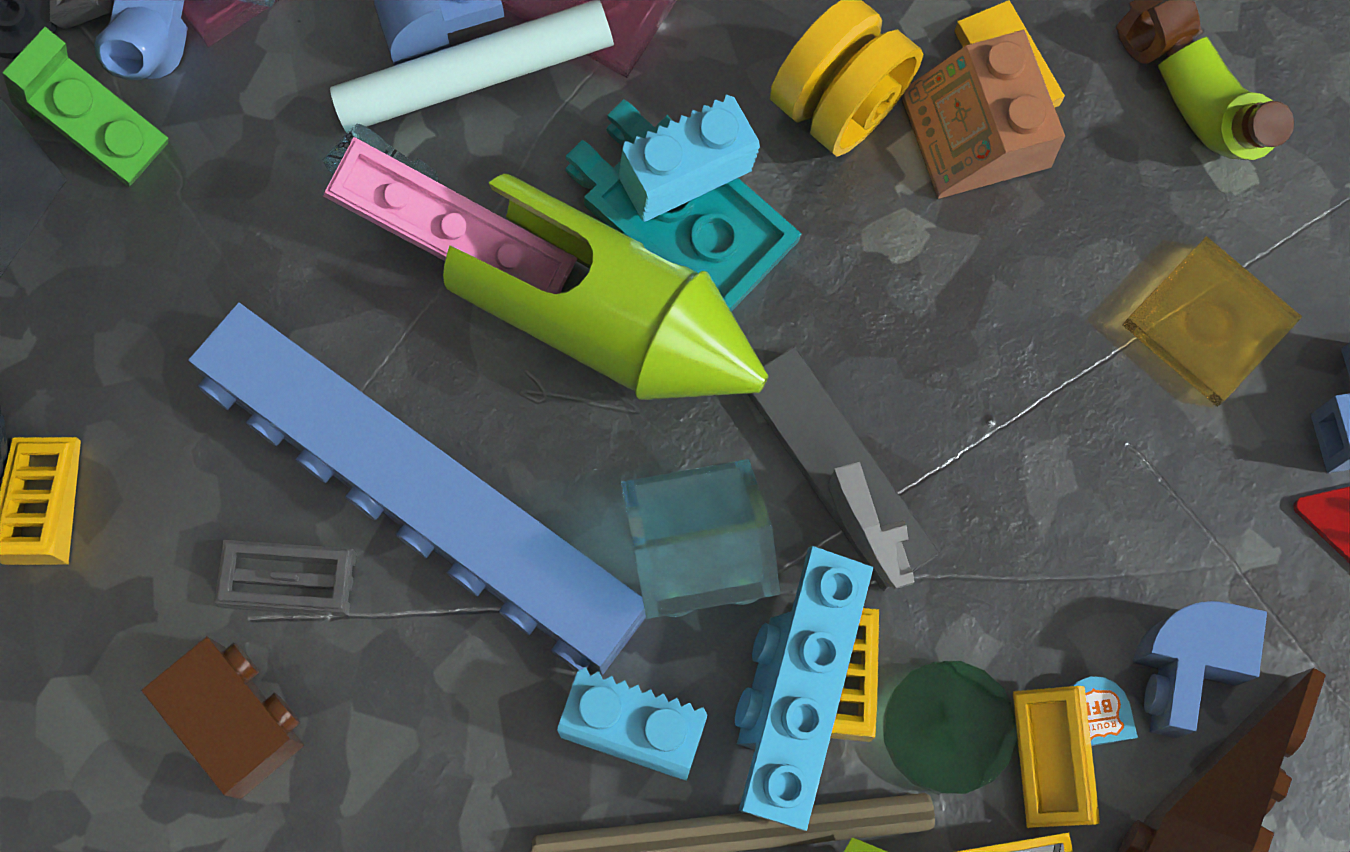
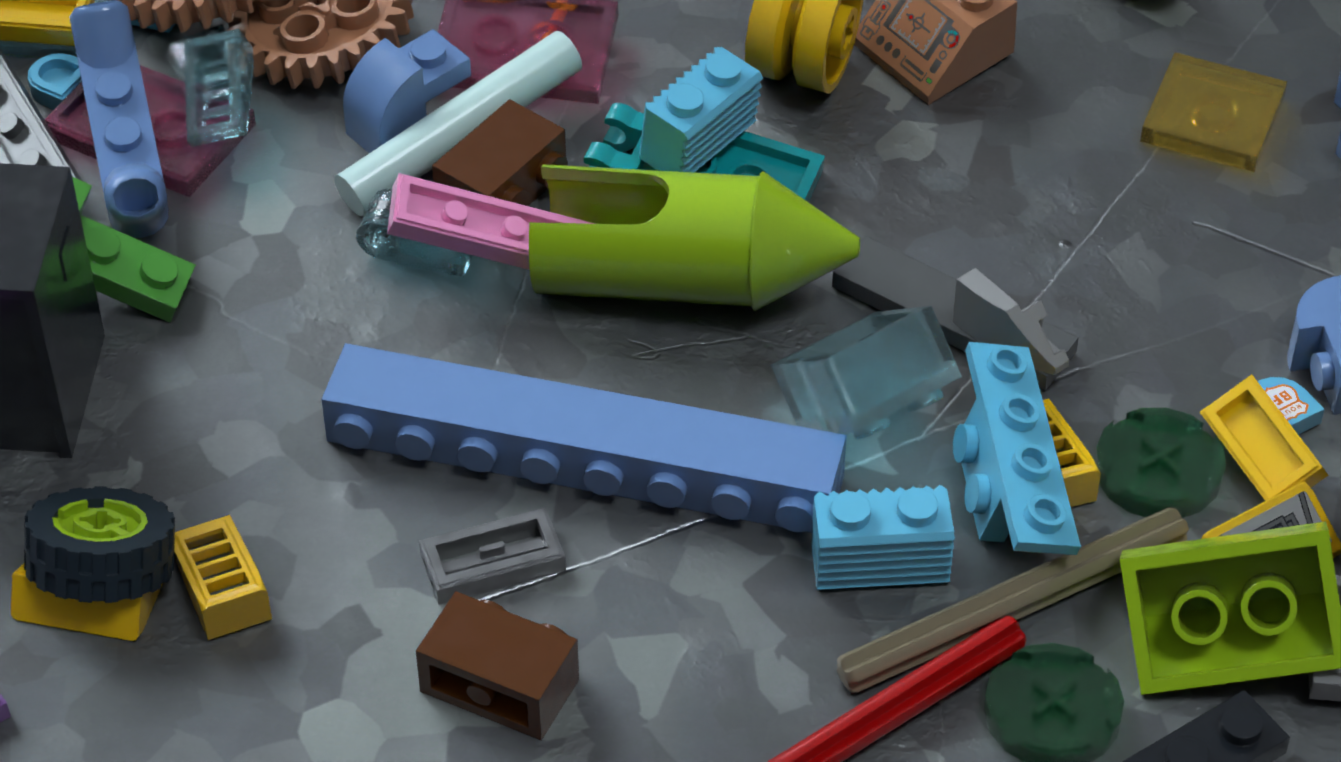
camera: 20 degrees left, 25 degrees down
none -> reddish brown brick [432,99,568,206]

